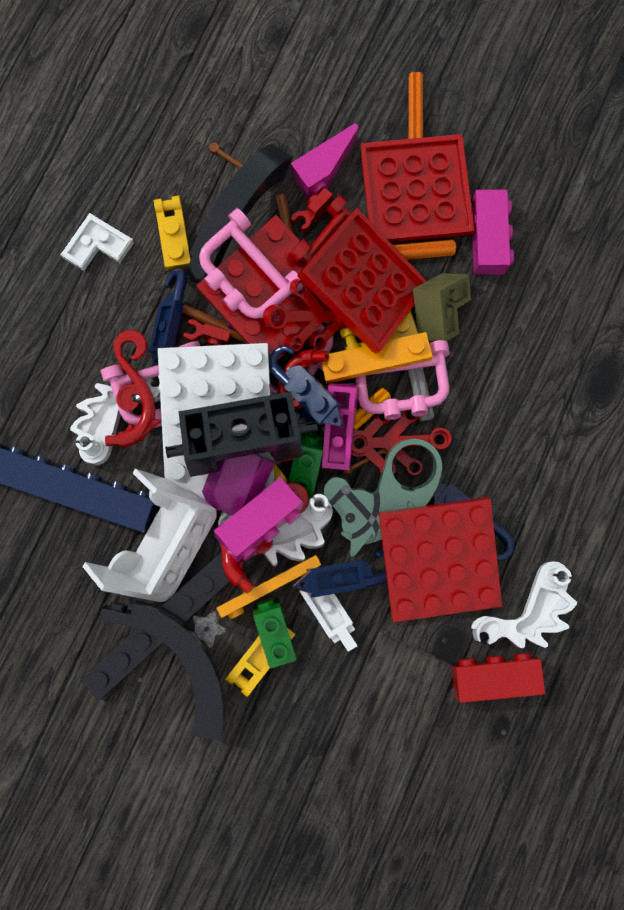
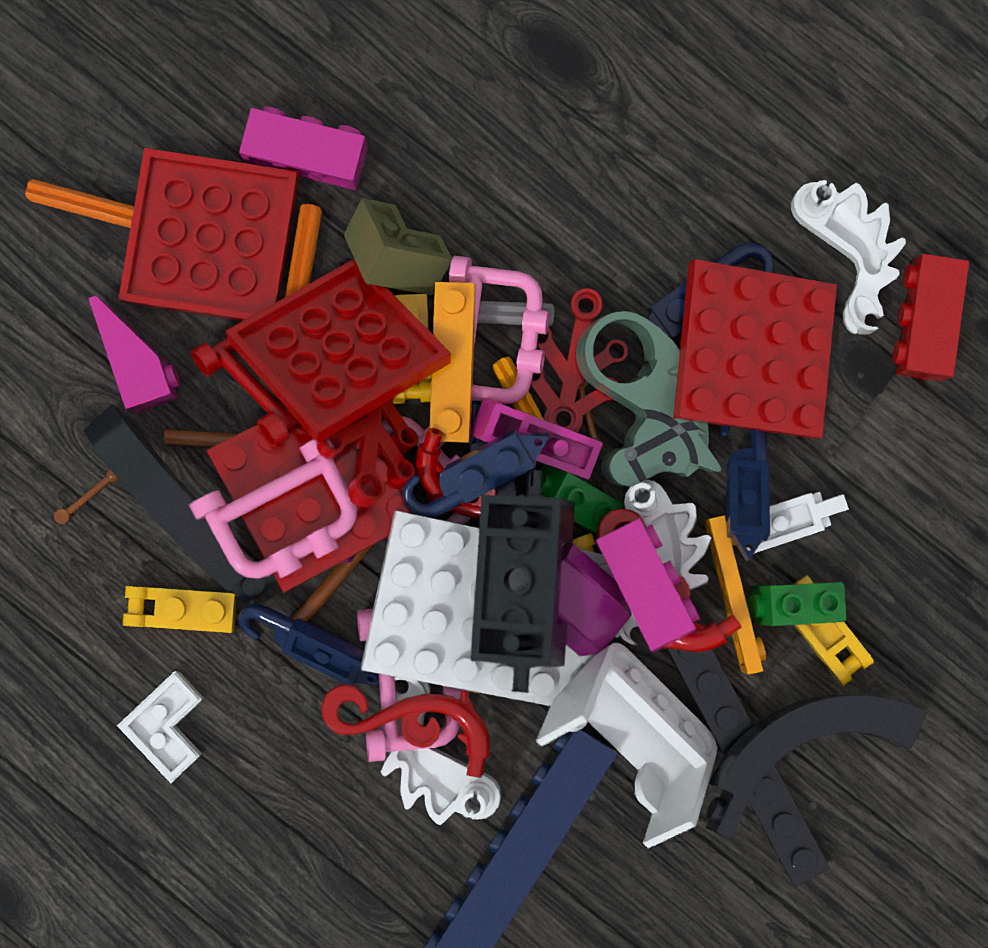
camera: 75 degrees left, 5 degrees up
red plate [183,319,233,346] -> none
clear plate [192,611,226,648] -> none
red plate [291,188,333,234] -> none

